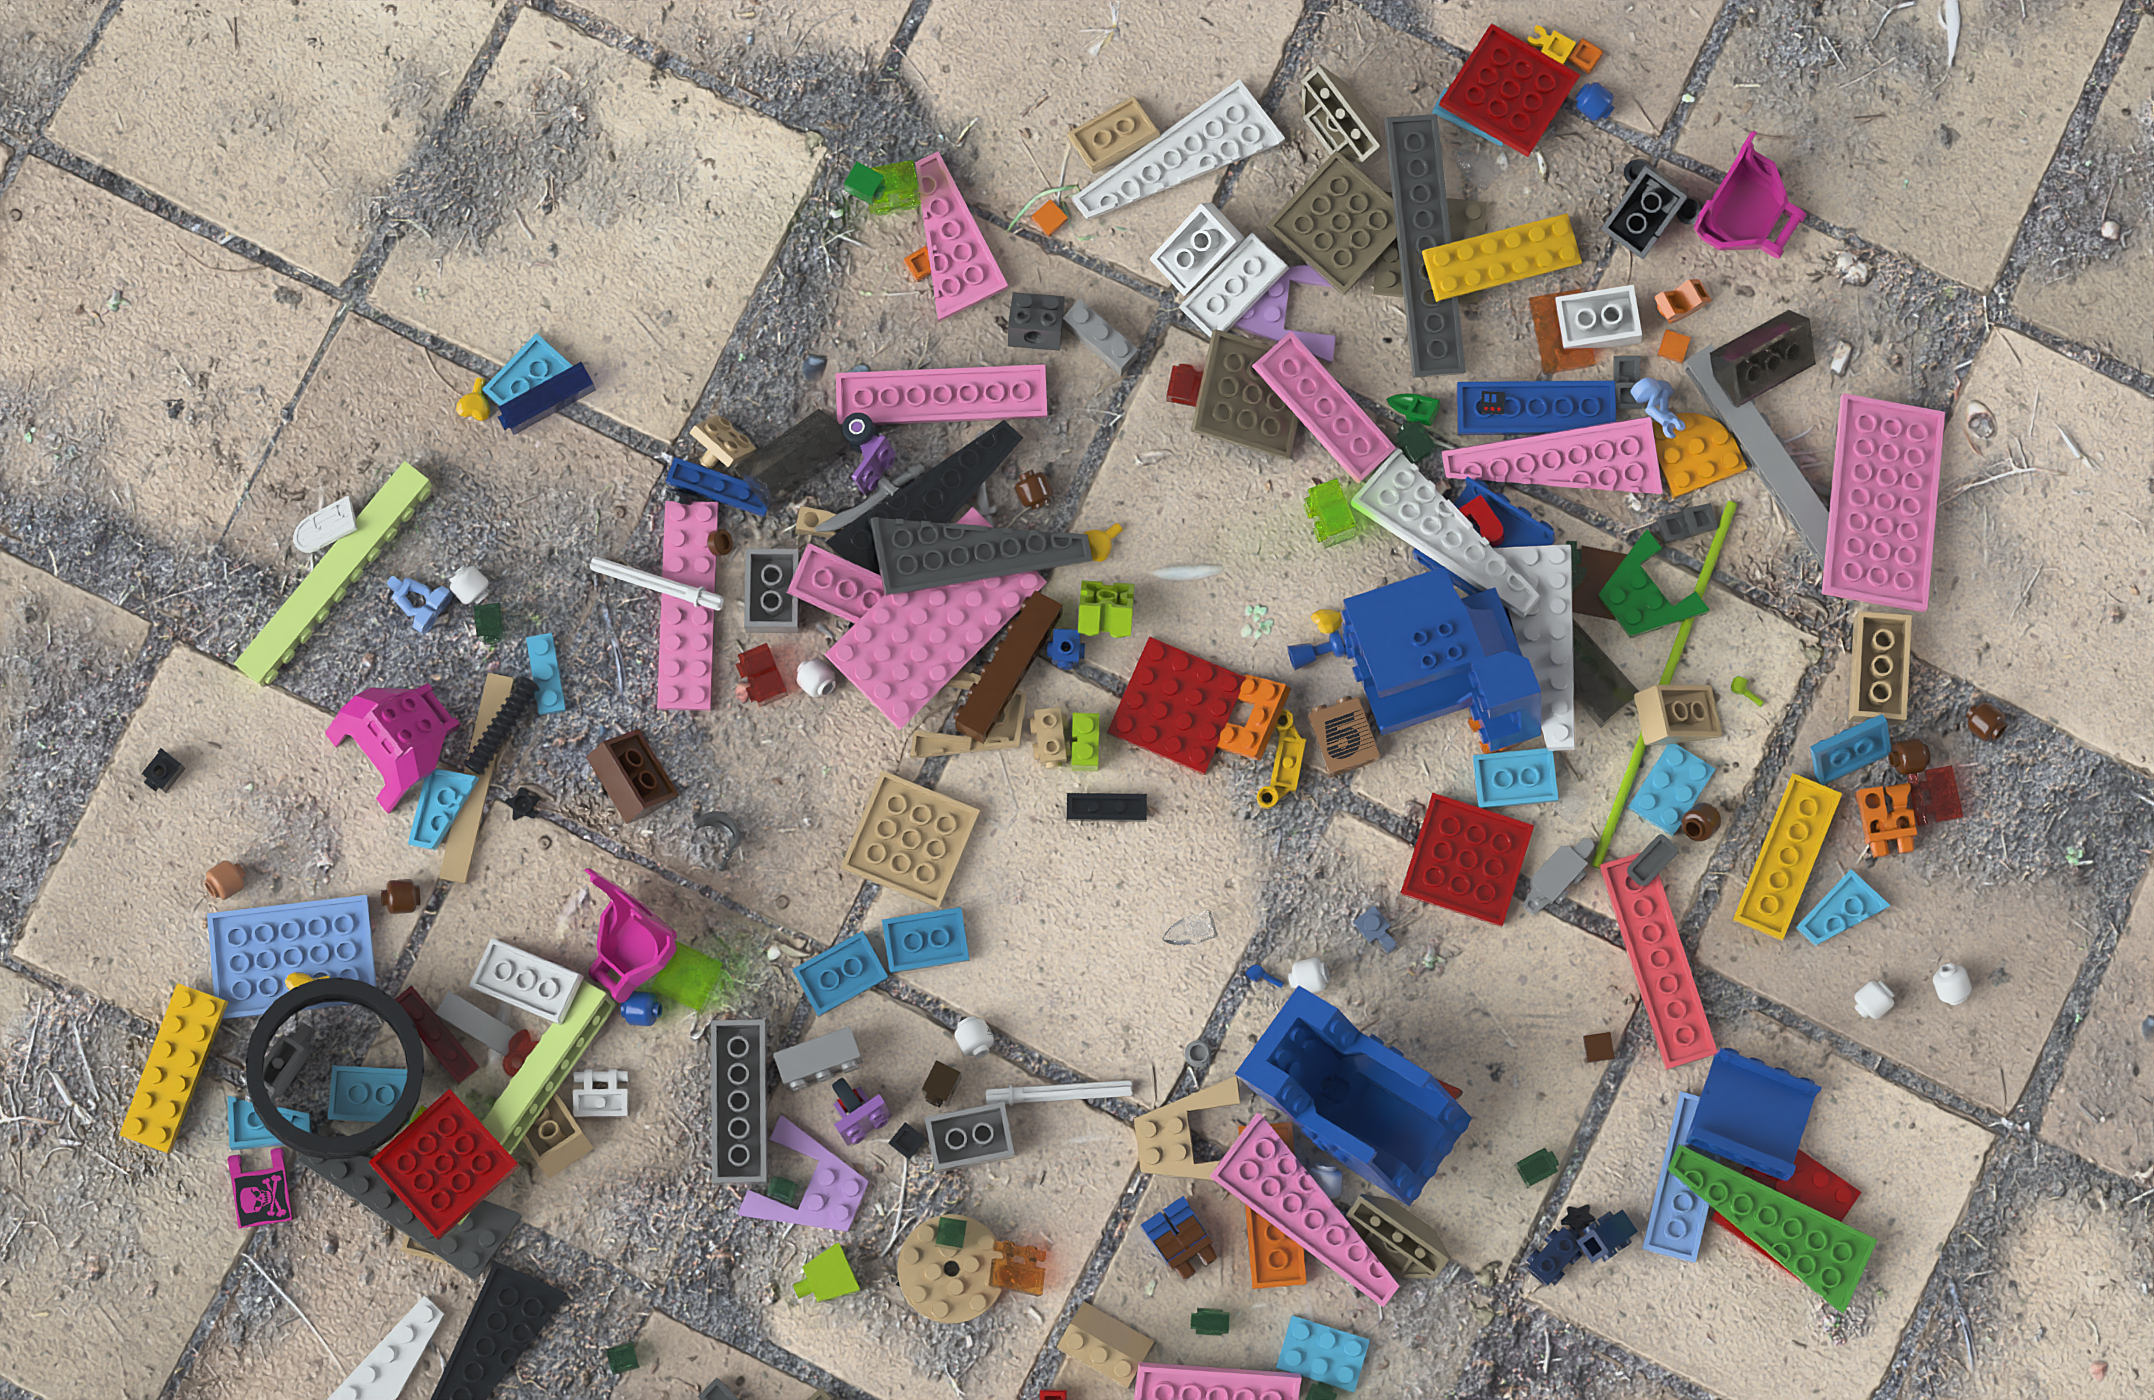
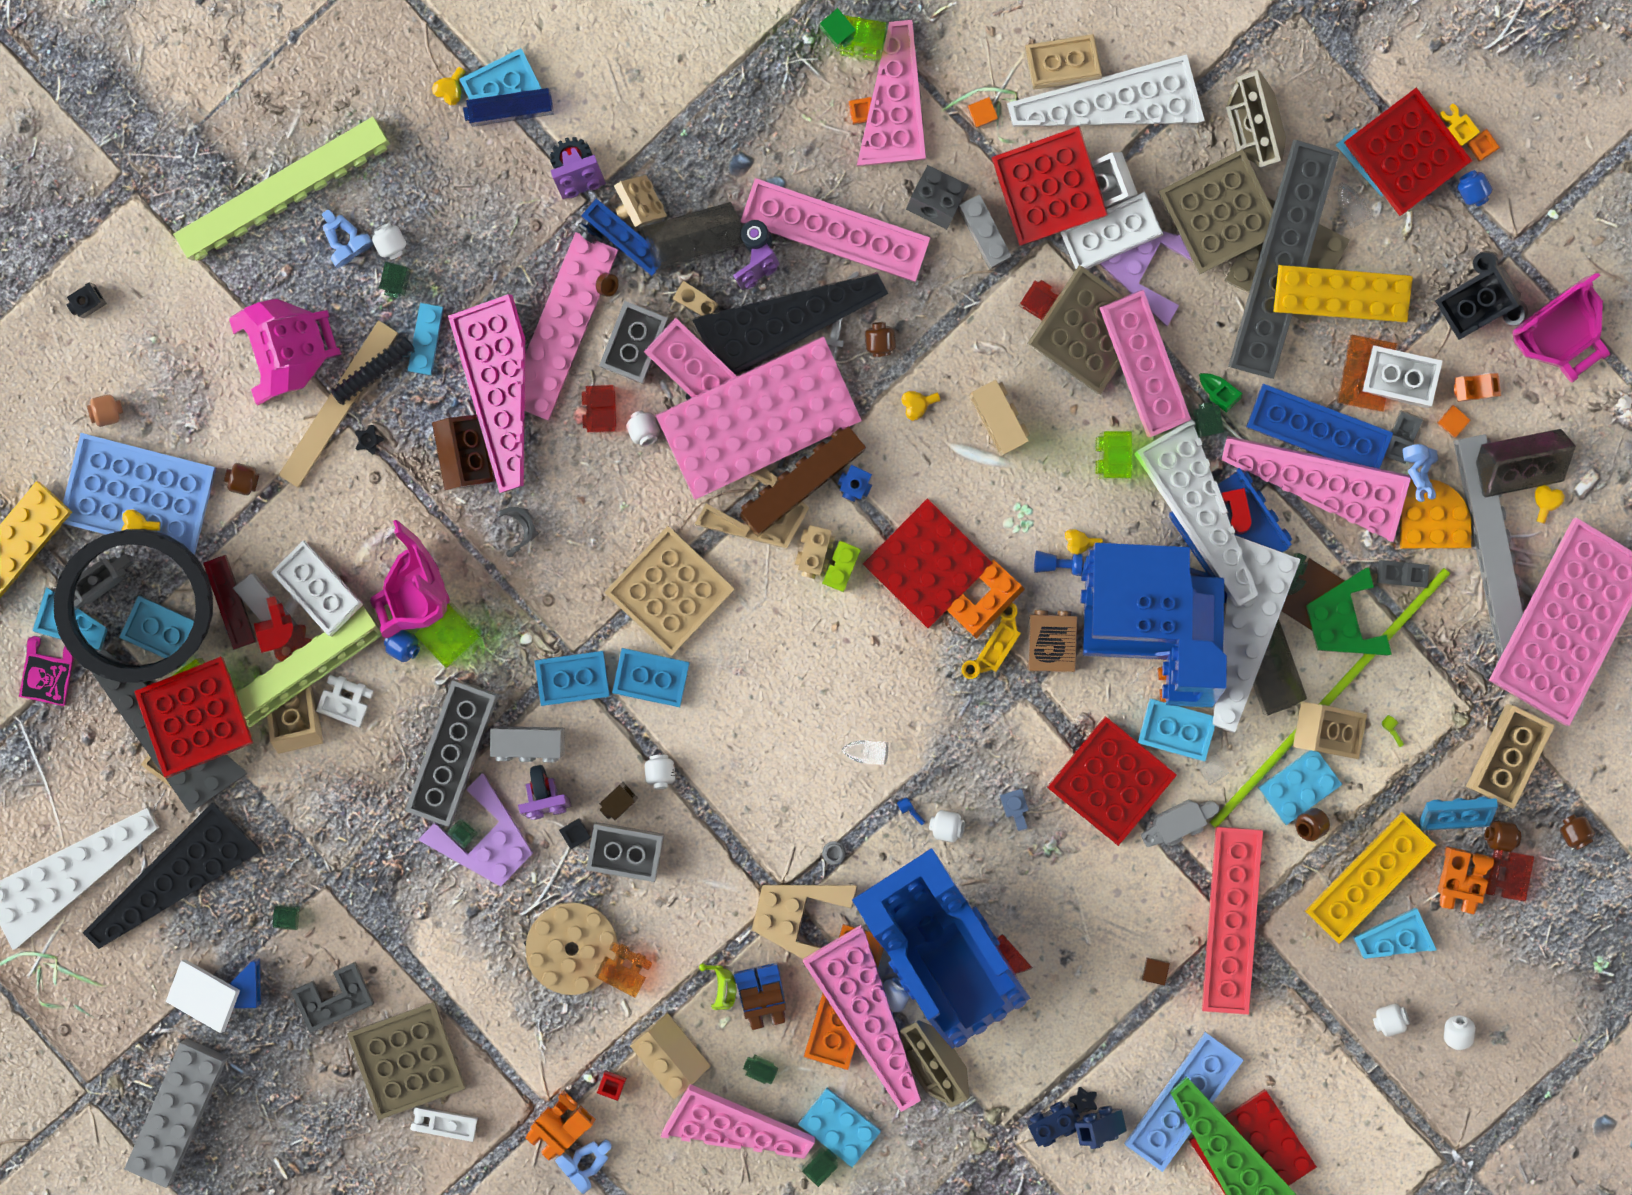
camera: 20 degrees right, 10 degrees up
white window [293,496,358,553] -> none
medium azure wing [408,768,480,851] -> none
white axle [590,556,724,610] -> none
lime torso [792,1242,861,1303] -> none
light grey sword [815,464,925,532] -> none
dark grey wing [870,517,1092,596] -> none
clear green brick [934,1217,967,1251] -> none
white axle [986,1080,1133,1106] -> none
black plate [1067,793,1147,822] -> none
lime brick [1078,580,1135,638] -> none
black sticker [1481,391,1505,415] -> none
clear green brick [1515,1148,1559,1189] -> none
dark grey piece [1627,834,1678,886] -> none
blue panel [1685,1048,1822,1182] -> none
none -> red brick [254,596,293,653]
none -> wing [448,294,525,493]
none -> medium lavender plate [550,137,606,199]
none -> lime helmet [699,963,737,1010]
none -> tan brick [969,379,1030,456]
none -> red plate [991,126,1108,246]
none -> yellow rock [1535,484,1565,524]

